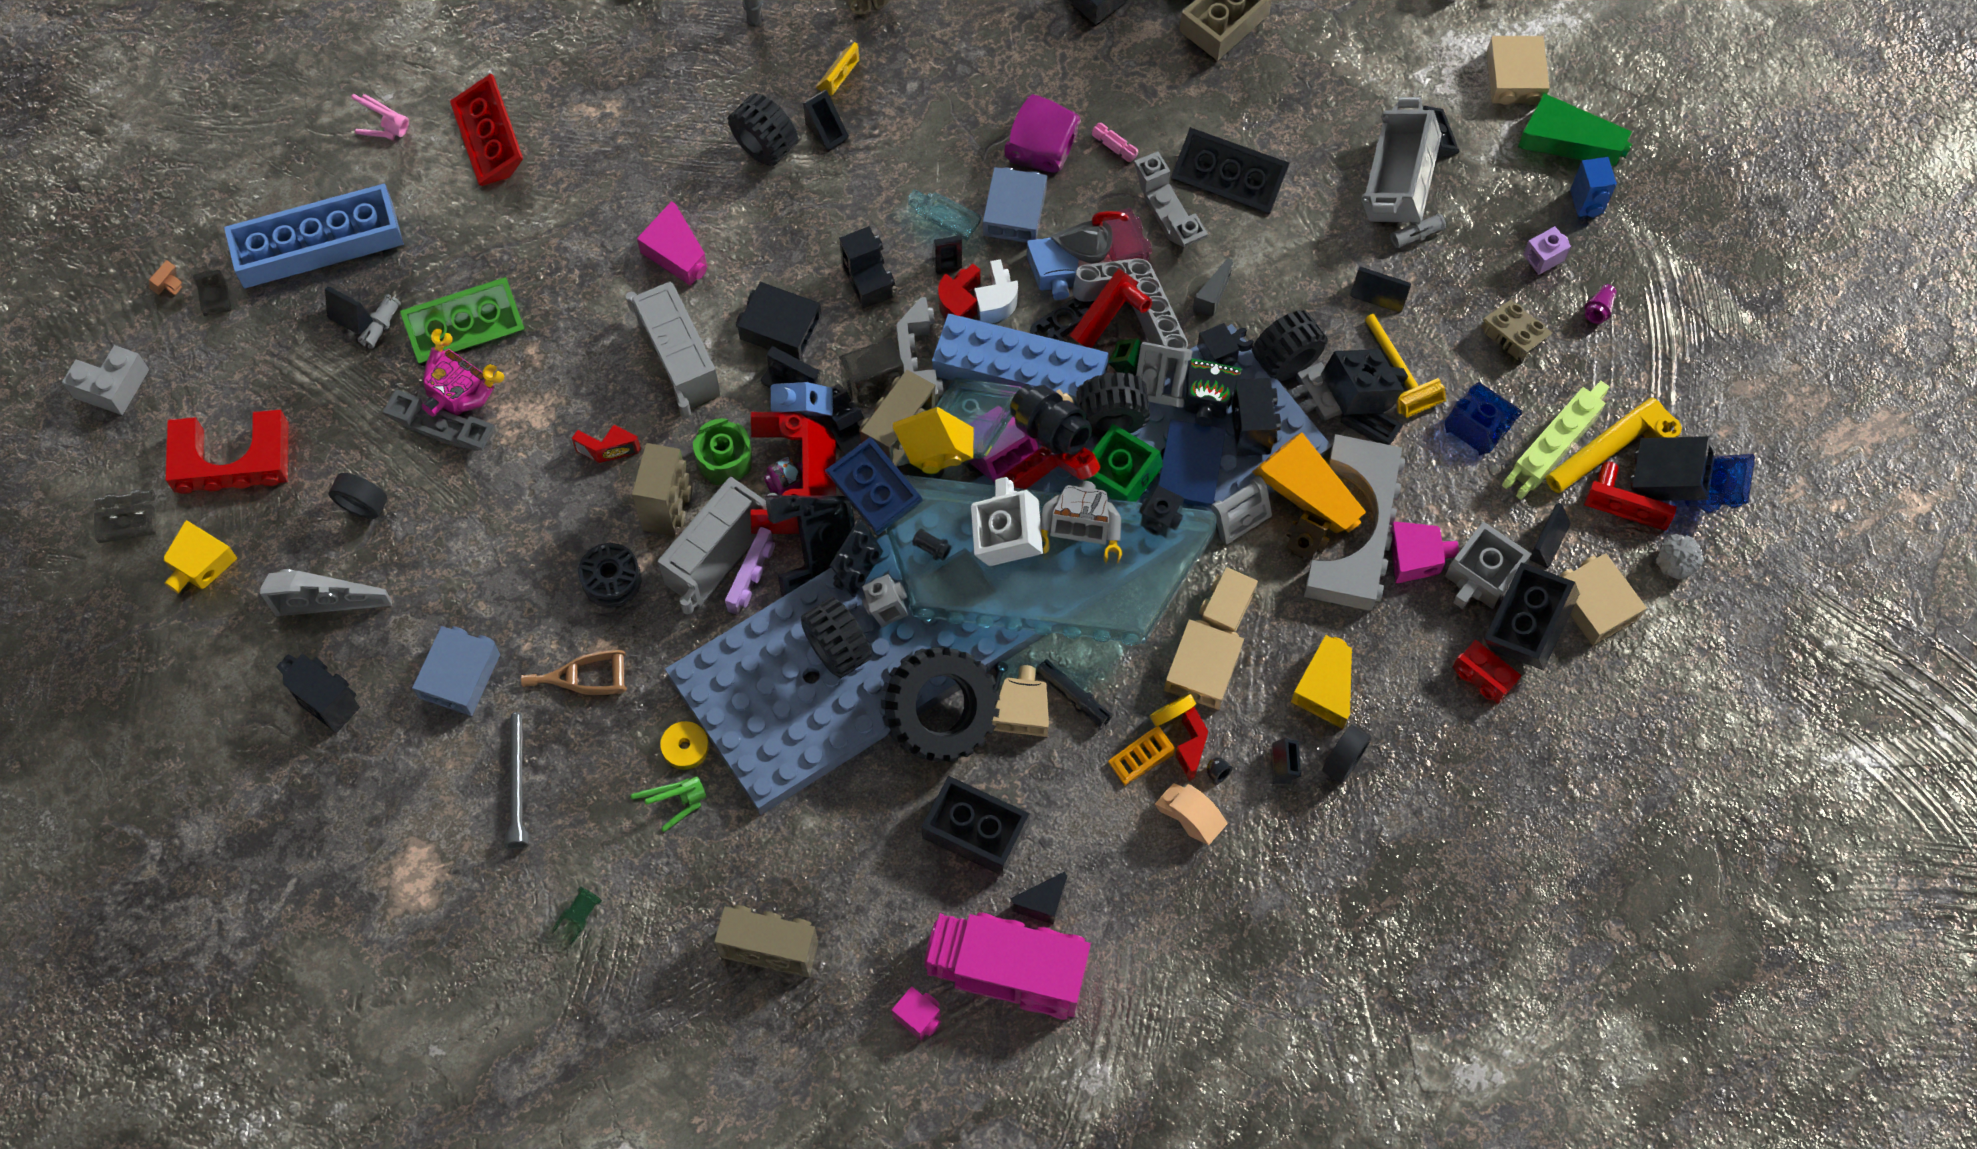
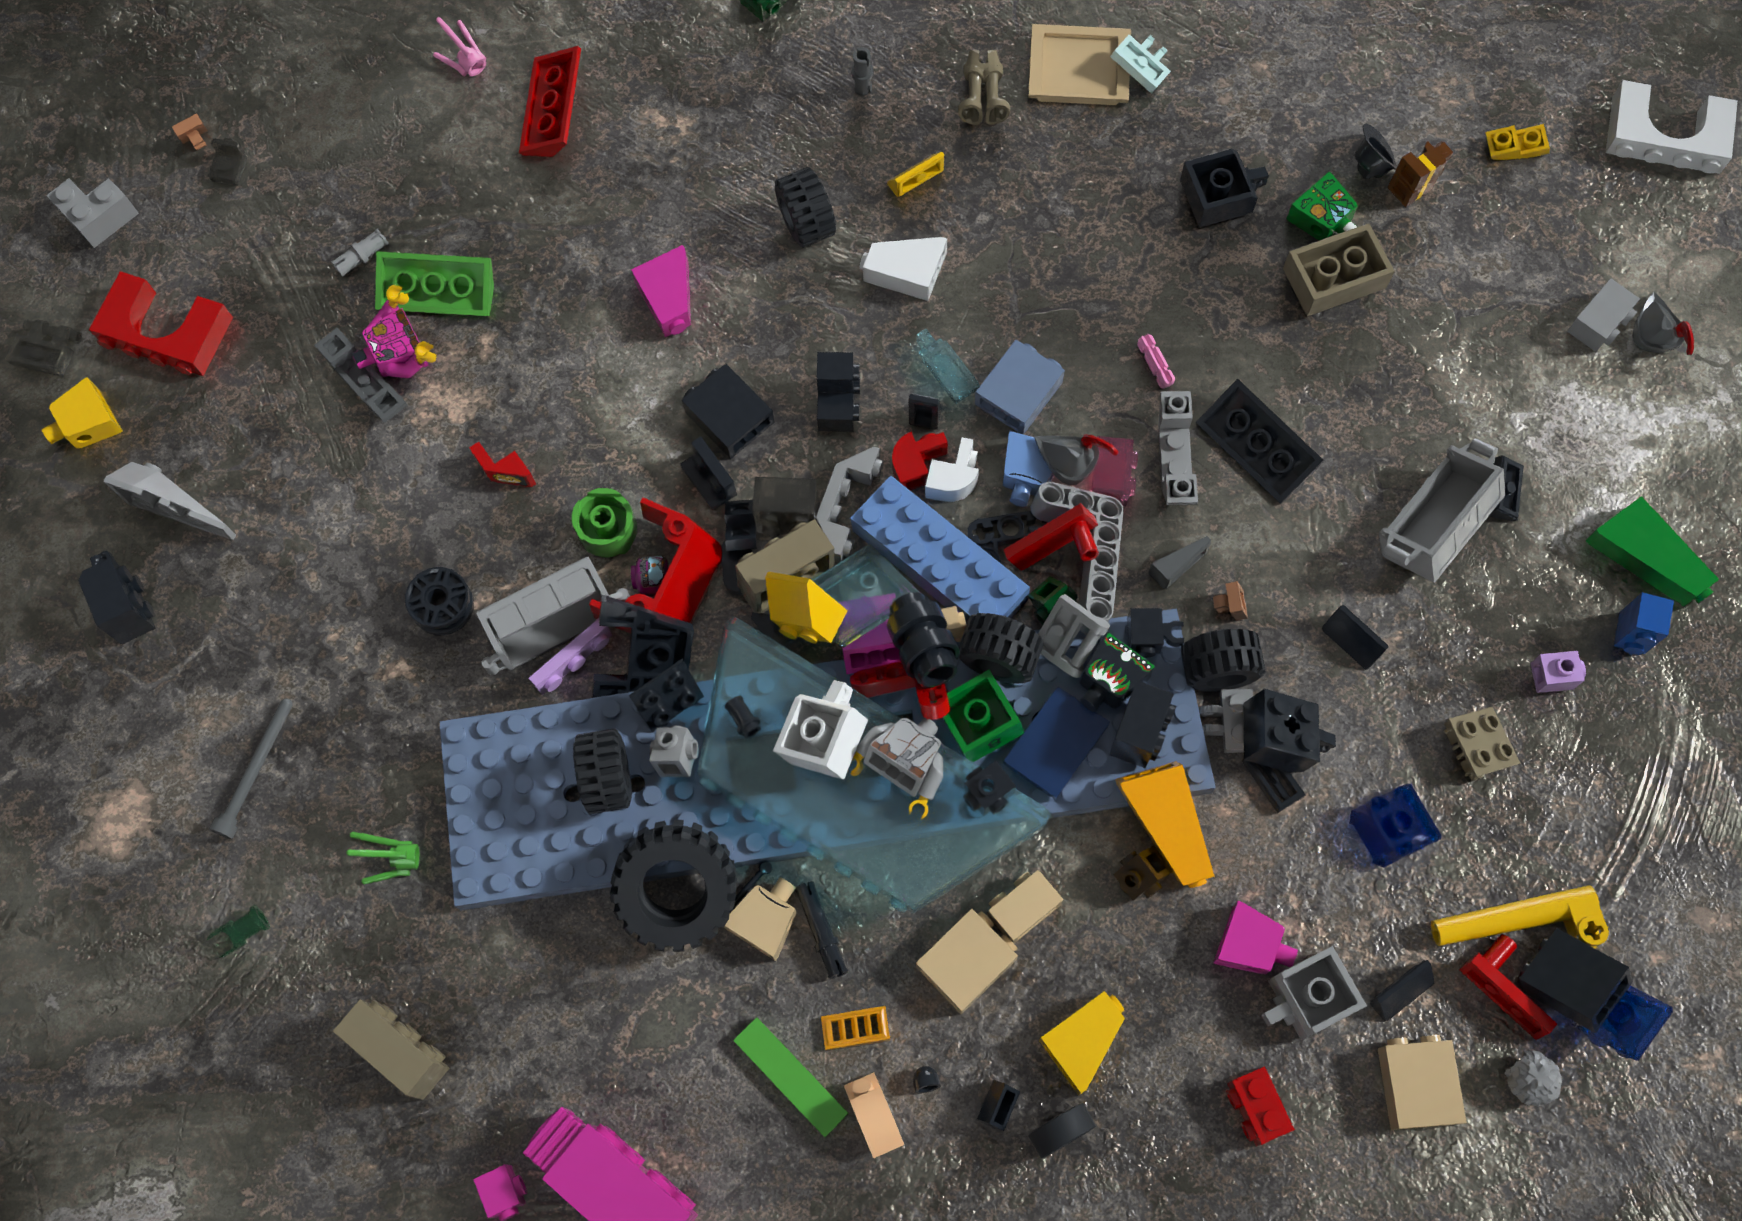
camera: 30 degrees right, 5 degrees up
medium blue brick [224,183,404,289] -> none
black slope [325,286,373,335] -> none
black tyre [328,473,388,519] -> none
sand blue brick [412,626,500,716] -> none
medium nougat piece [521,650,627,695] -> none
light grey container [626,281,721,418] -> none
dark tan brick [632,443,692,537] -> none
yellow piece [660,721,709,770] -> none
medium blue torso [771,382,833,417] -> none
black slope [803,90,850,150] -> none
dark blue tile [825,437,923,535] -> none
black brick [921,775,1030,876] -> none
magenta piece [1004,94,1081,172] -> none
black slope [1010,871,1067,925] -> none
yellow piece [1149,693,1196,727] -> none
red slope [1175,707,1209,781] -> none
light grey plate [1211,476,1272,545] -> none
light grey arch [1304,434,1405,611] -> none
yellow piece [1365,314,1446,418] -> none
light grey pin [1390,213,1446,249] -> none
black brick [1484,562,1580,671] -> none
tan brick [1486,36,1550,105] -> none
yellowish green hinge [1502,381,1610,500] -> none
magenta cone [1584,284,1617,324] -> none
none -> bright green tile [733,1017,849,1138]
none -> white slope [860,237,947,301]
none -> nougat tile [1213,581,1248,621]

